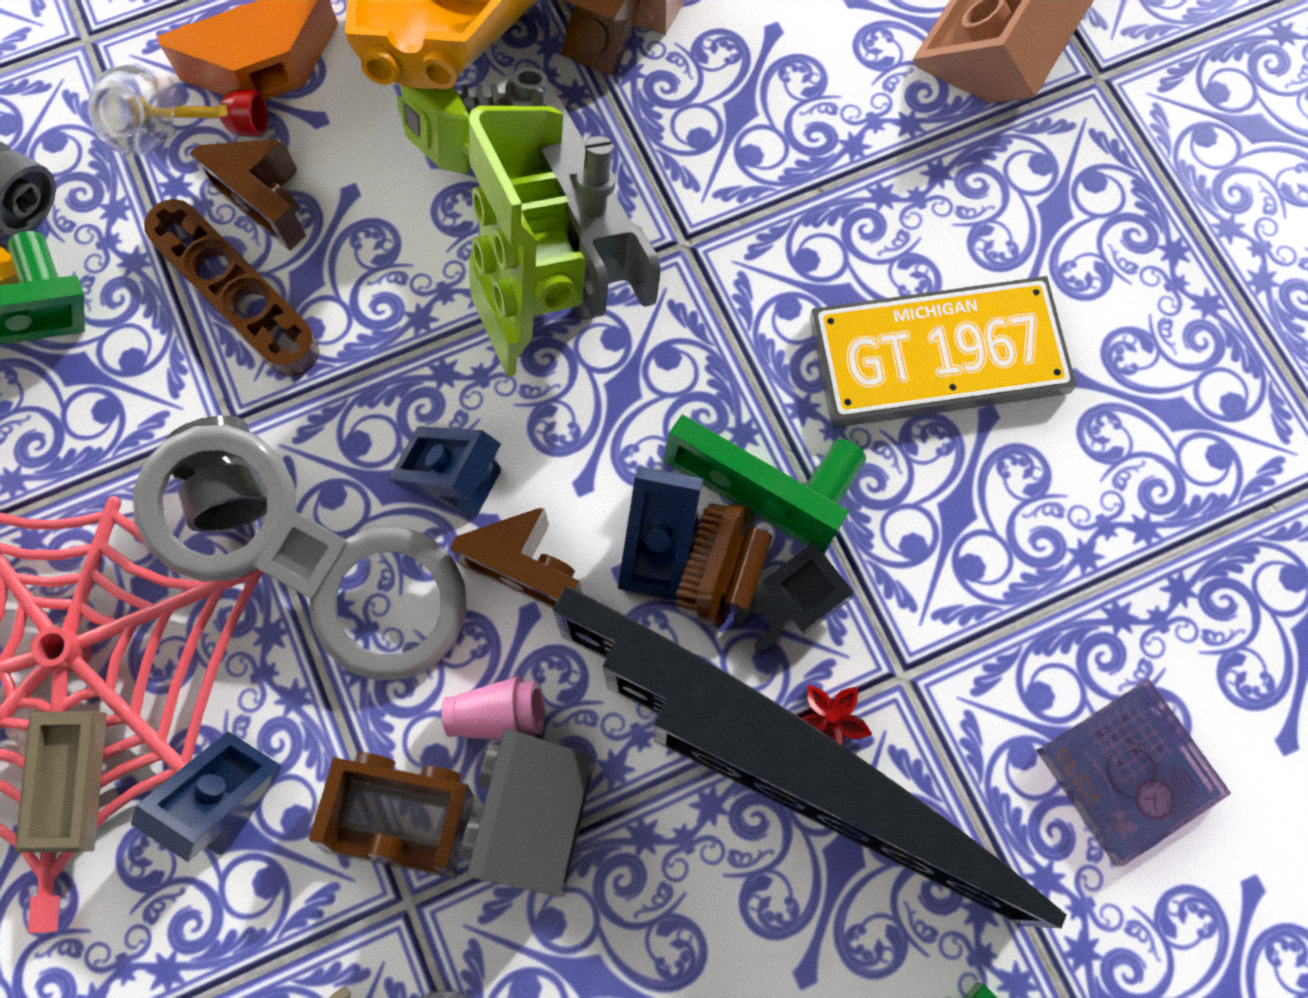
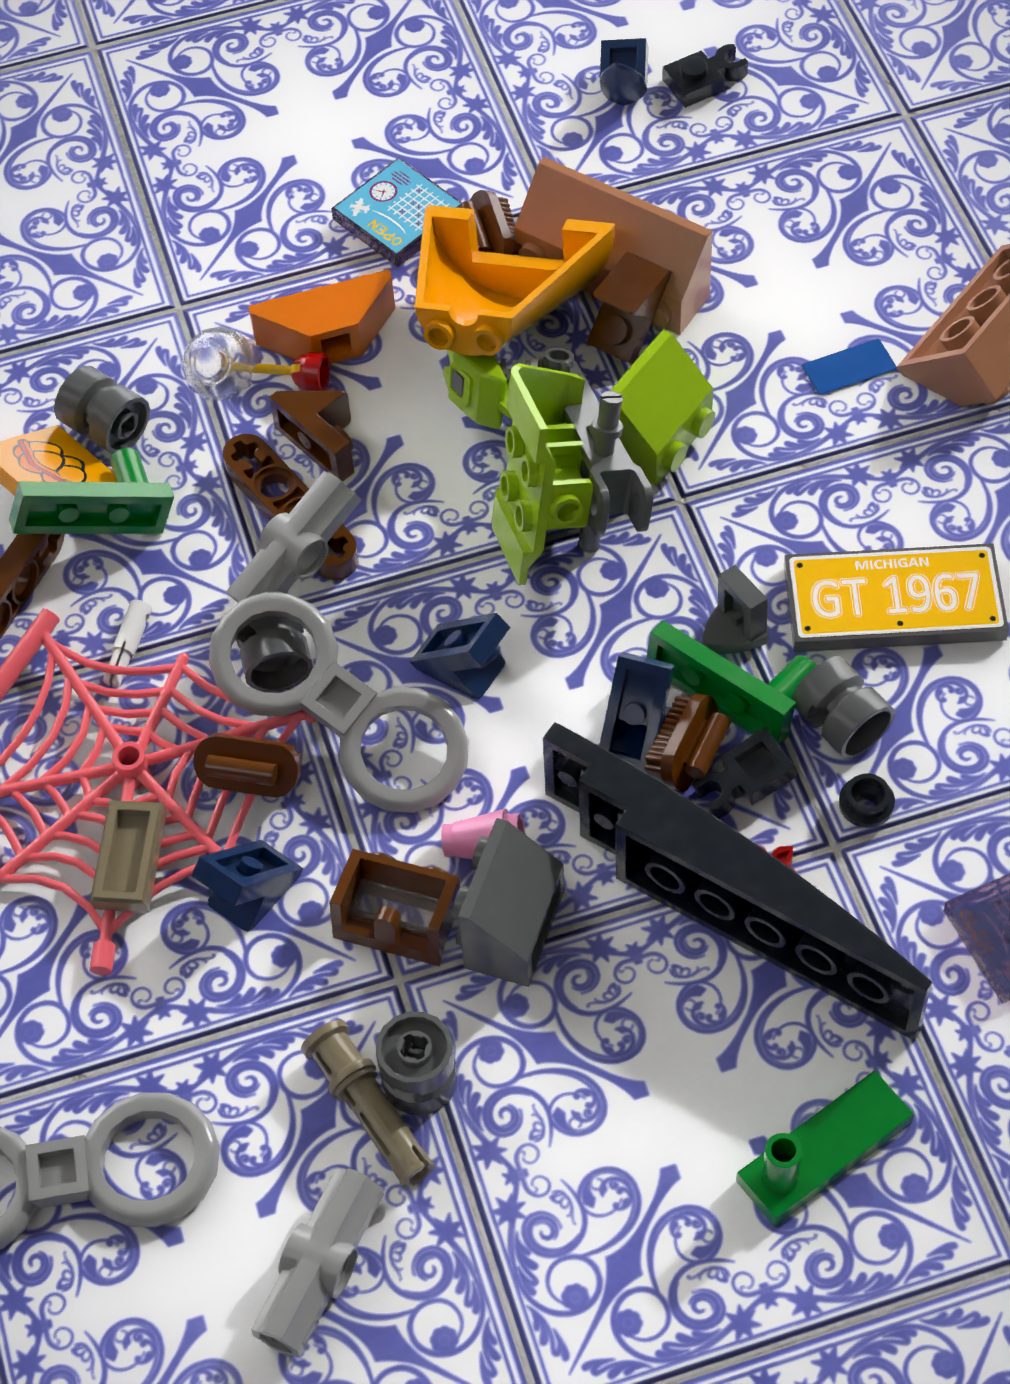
camera: 10 degrees right, 15 degrees down
reddish brown slope [450,508,582,609] -> none
none -> white piece [103,600,152,688]
none -> reddish brown piece [193,733,301,798]
none -> light grey piece [226,471,361,603]
none -> lime slope [610,329,716,486]
none -> dark grey tile [703,565,768,654]
none -> dark grey wheel [791,656,895,759]
none -> blue sticker [802,339,897,395]
none -> black plate [839,773,895,828]

